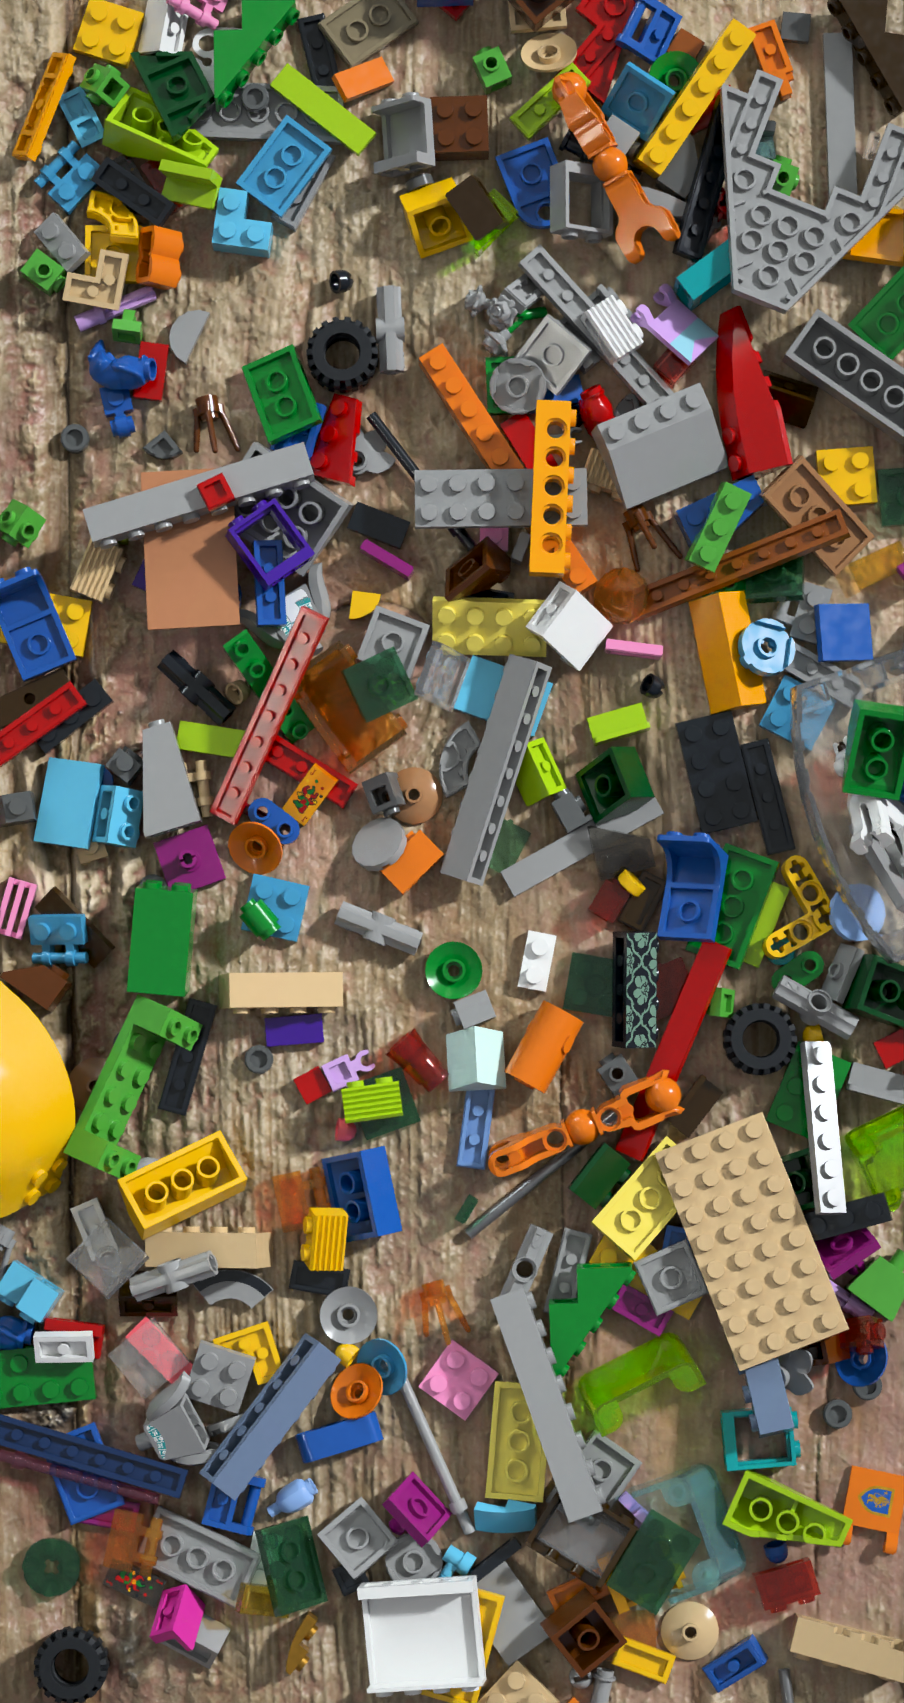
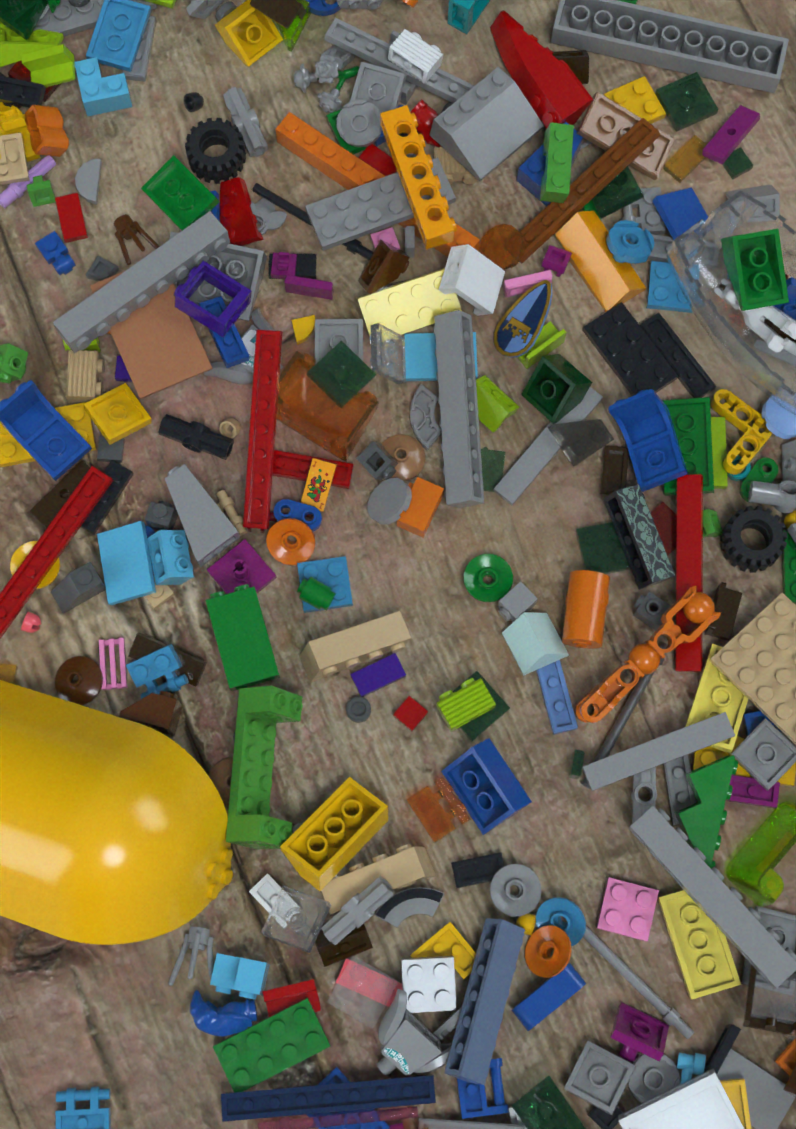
camera: 20 degrees left, 10 degrees down
white plate [33,1331,95,1363] -> none
dark grey tile [60,424,90,454] -> none
blue animal [87,340,157,390] -> none
black tile [158,998,218,1116] -> none
lime tile [177,720,245,758] -> none
red tile [196,473,235,513] -> none
green slope [223,629,315,744] -> none
light blue plant [267,1478,318,1518] -> none
yellow brick [300,1208,348,1271] -> none
lavender plate [321,1050,375,1093] -> none
light grey piece [334,901,423,956] -> none
coral hinge [335,1118,357,1142] -> none
clear red plant [385,1027,449,1093] -> none
clear orange plant [419,1279,471,1345] -> none
medium azure slope [474,1499,537,1533] -> none
white plate [517,930,556,992] -> none
dark grey brick [550,788,593,834] -> none
dark green slope [567,1142,631,1210] -> none
clear red brick [588,878,630,925] -> none
yellow tile [618,869,646,897] -> none
reddish brown plant [622,504,683,572] -> none
lavender flag [630,284,719,366] -> none
black hinge [640,673,665,699] -> none
clear red brick [653,348,697,389] -> none
none -> yellow plate [84,383,152,445]
none -> dark grey tile [97,436,125,463]
none -> magenta tile [271,252,297,279]
none -> shield [494,280,552,358]
none -> magenta tile [541,245,572,277]
none -> light grey tile [582,712,735,791]

